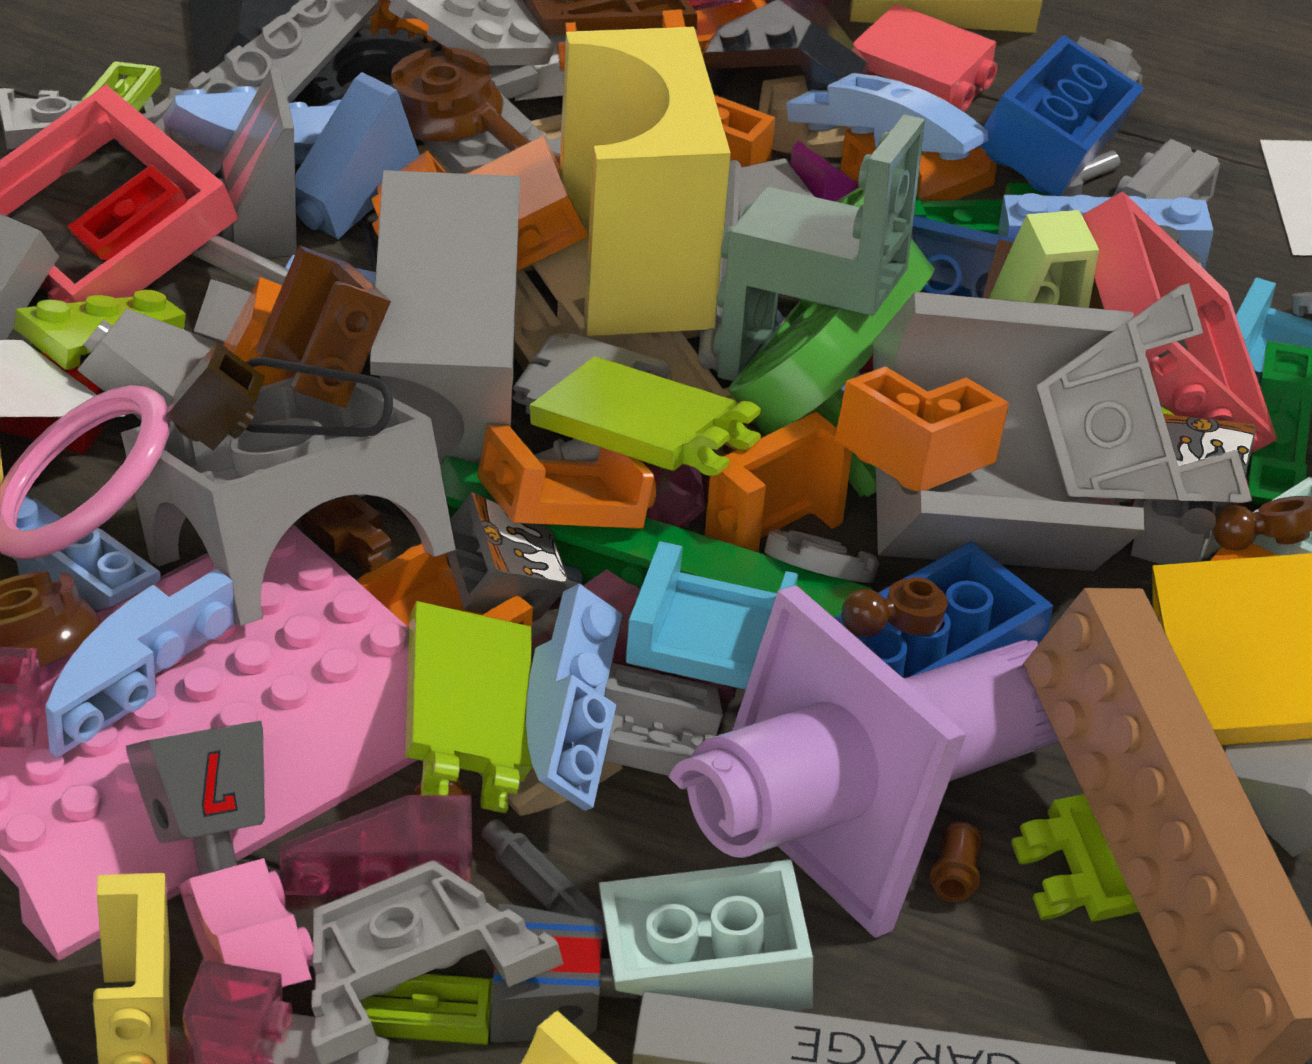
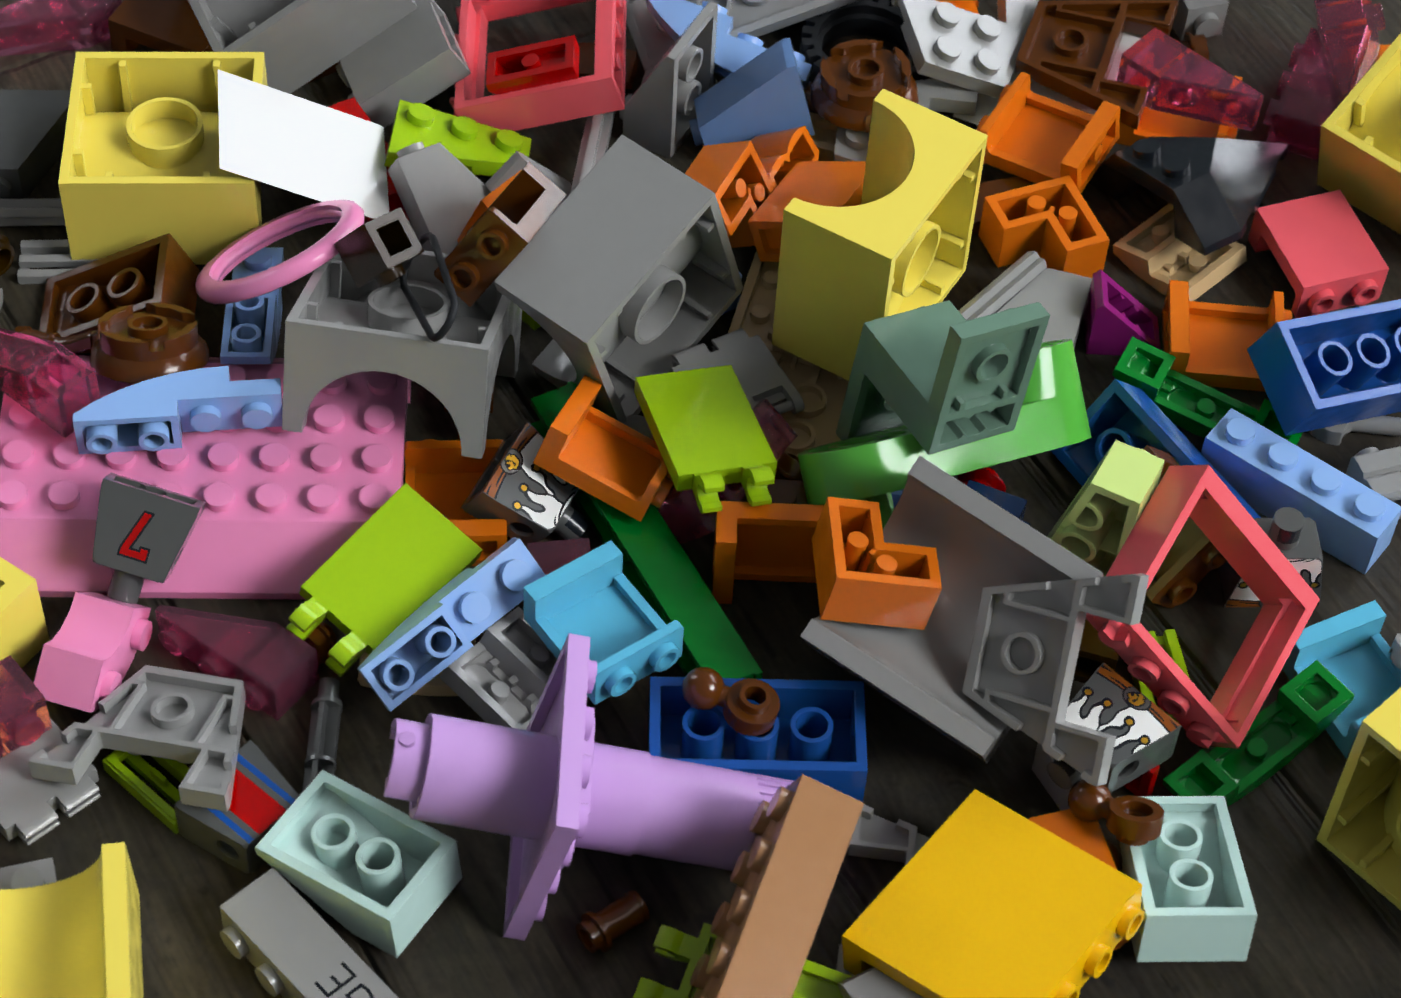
camera: 40 degrees right, 10 degrees up
light grey tile [764,529,879,583] -> none
light blue slope [786,73,988,160] -> none

